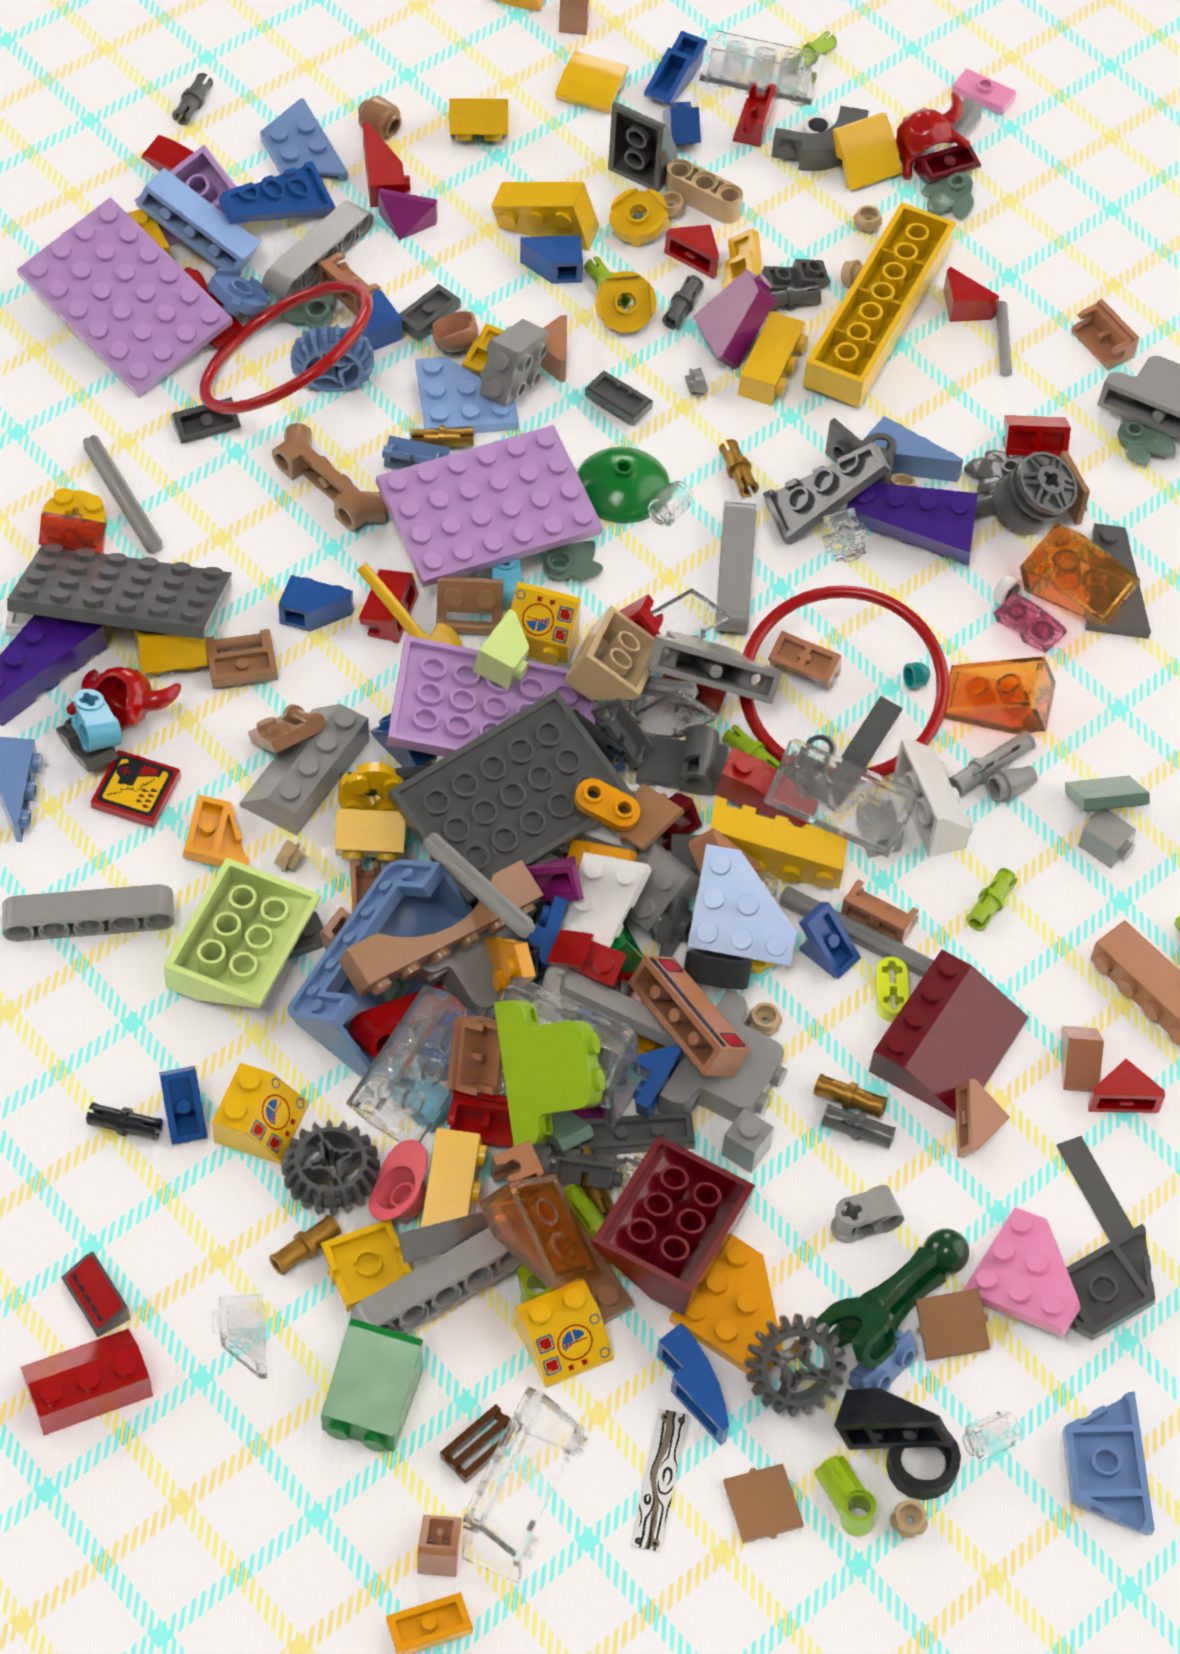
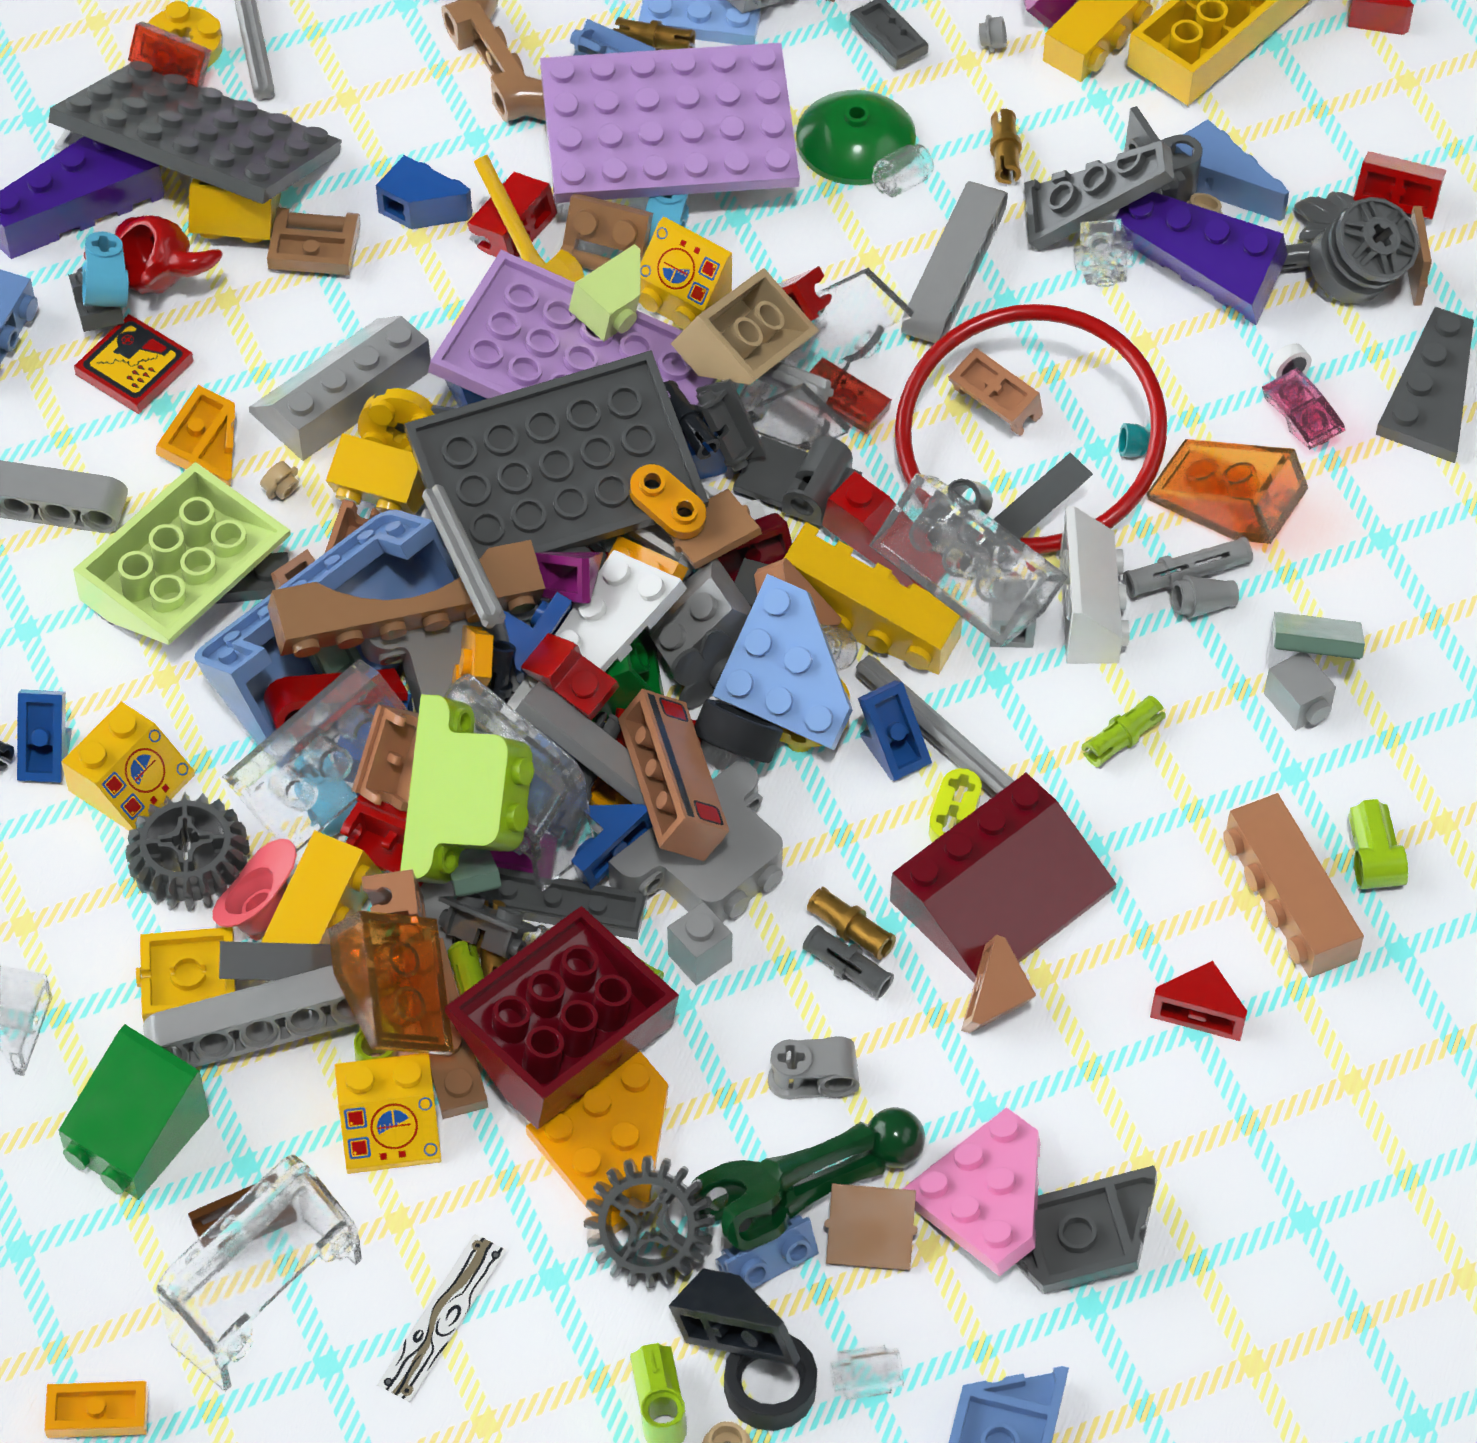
camera: 20 degrees right, 0 degrees up
medium nougat plate [248,704,325,753] -> none
pearl gold pin [269,1215,342,1276] -> none
nougat slope [417,1514,462,1577] -> none
sand green plate [543,541,603,580] -> none
light grey brick [646,630,782,705] -> none
blue slope [657,1322,729,1446] -> none
lime pin [722,725,785,774] -> none
medium nougat piece [723,1463,804,1544] -> none
tan plate [748,1002,782,1036] -> none
nougat hinge [841,879,919,944] -> none
light grey bar [996,301,1012,377] -> none
clear orange slope [1020,523,1141,627] -> none
dark grey sticker [1056,1136,1133,1242] -> none
nougat slope [1061,1025,1104,1092] -> none

